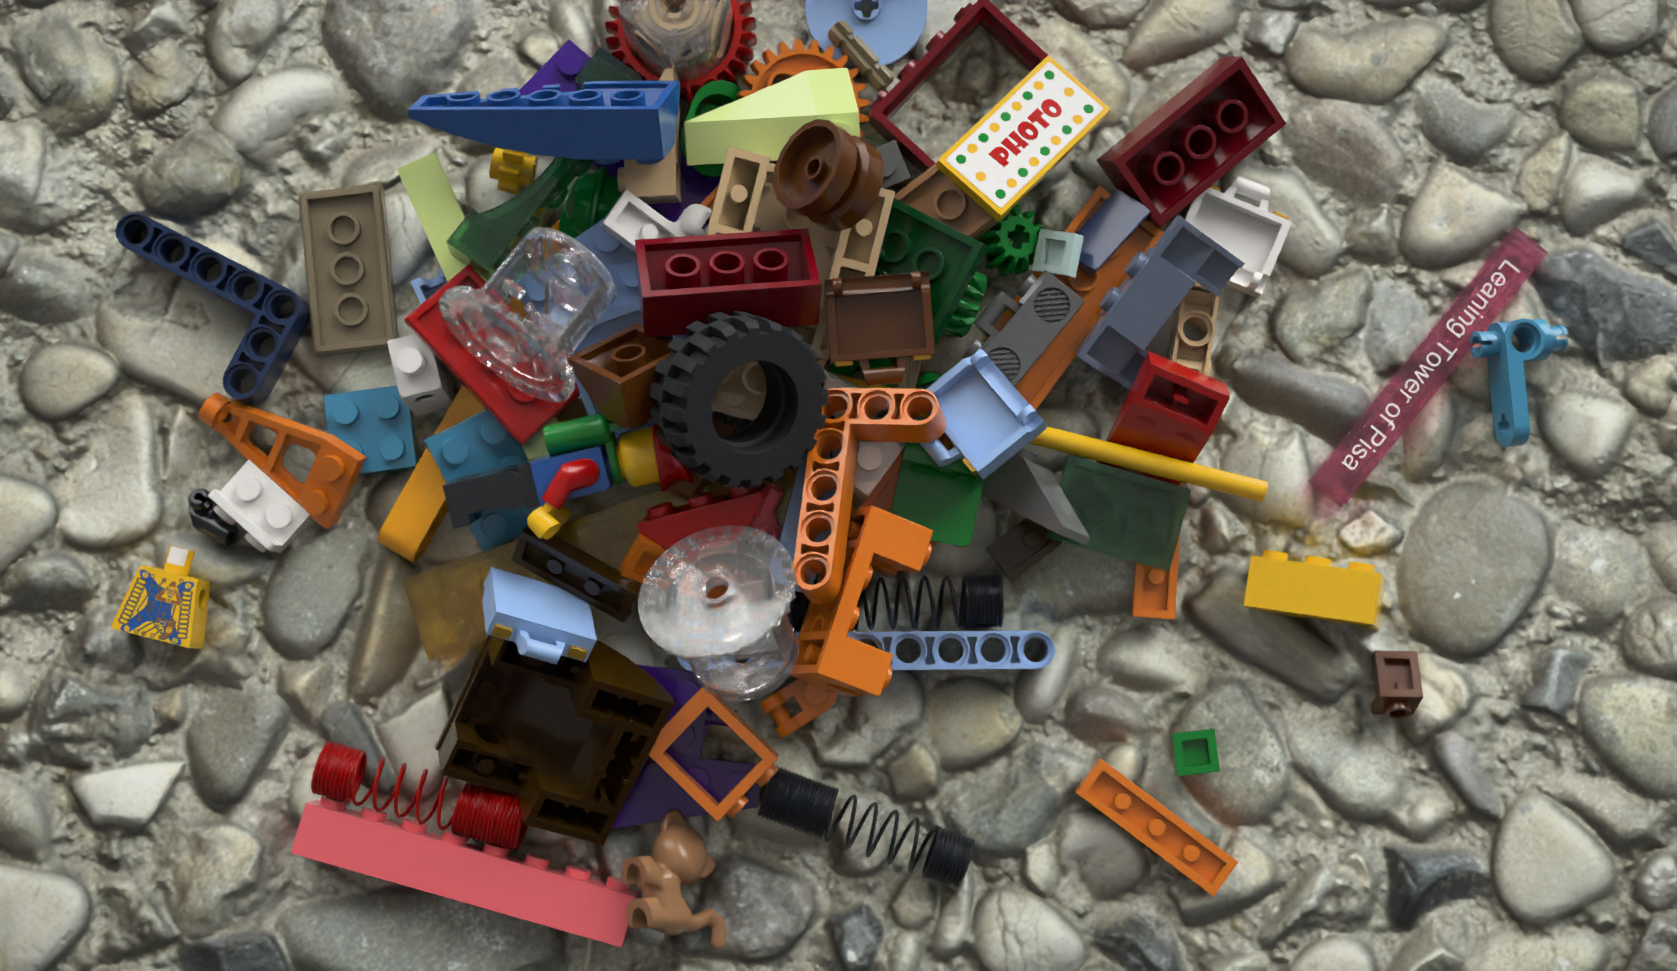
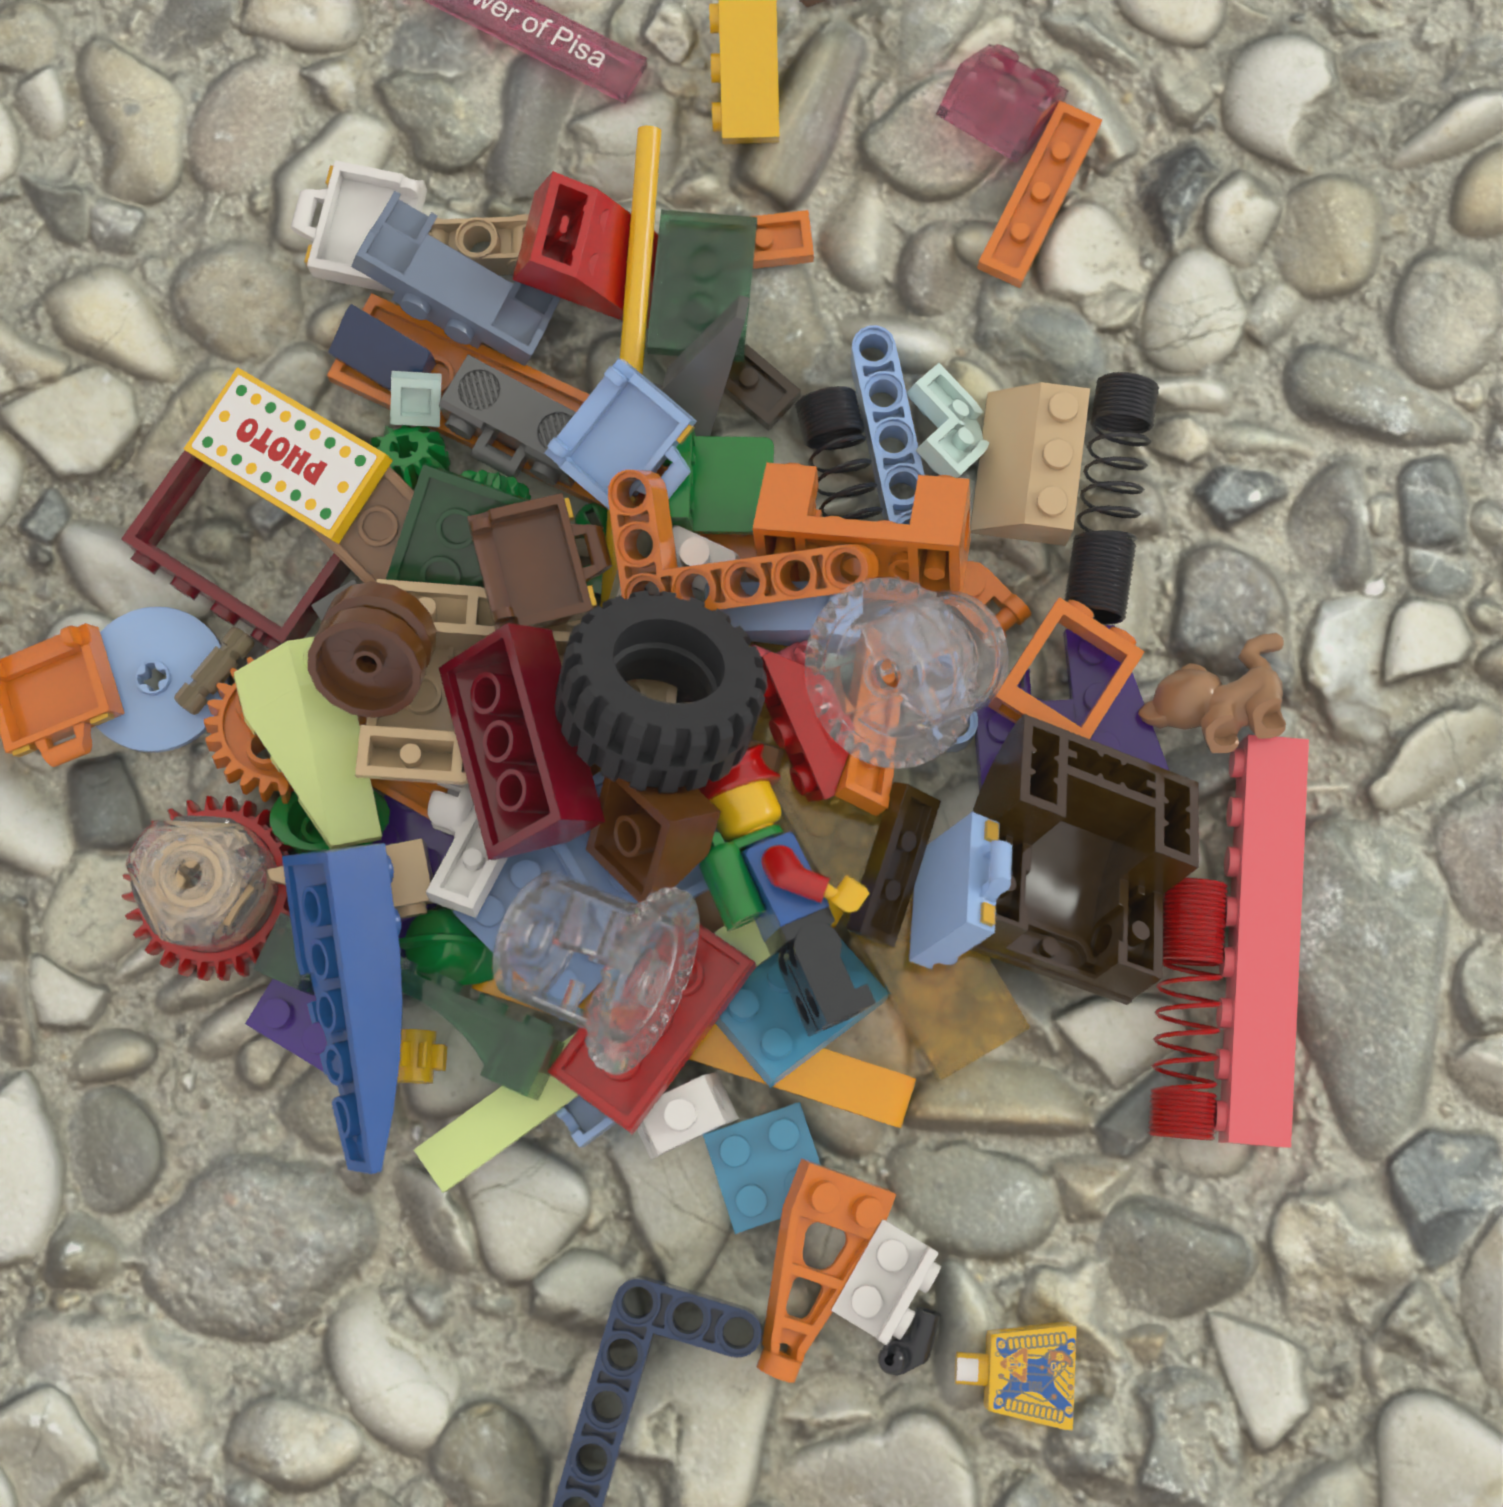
camera: 95 degrees left, 5 degrees down
dark tan tile [298,184,399,357] -> none
dark red slope [1096,56,1286,228] -> none
green plate [1170,728,1220,776] -> none
none -> light aqua plate [906,363,989,478]
none -> clear pink slope [936,44,1069,162]
none -> tan slope [970,382,1090,546]

